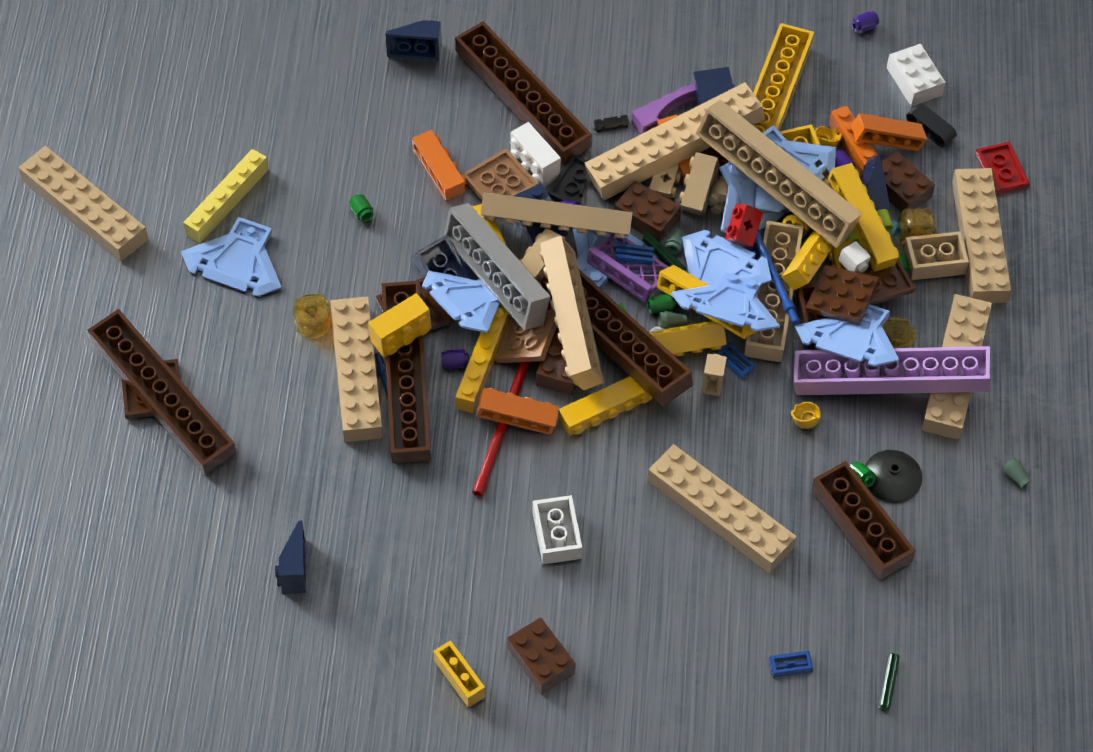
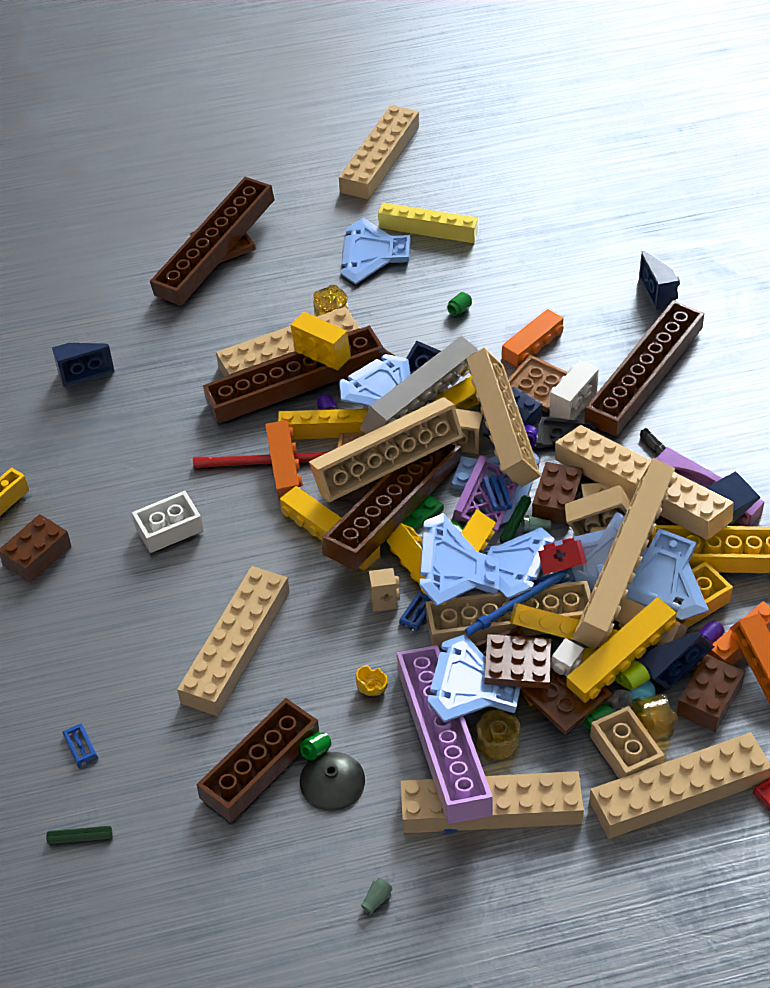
camera: 75 degrees right, 10 degrees down
yellow hair [814,126,842,147] -> none

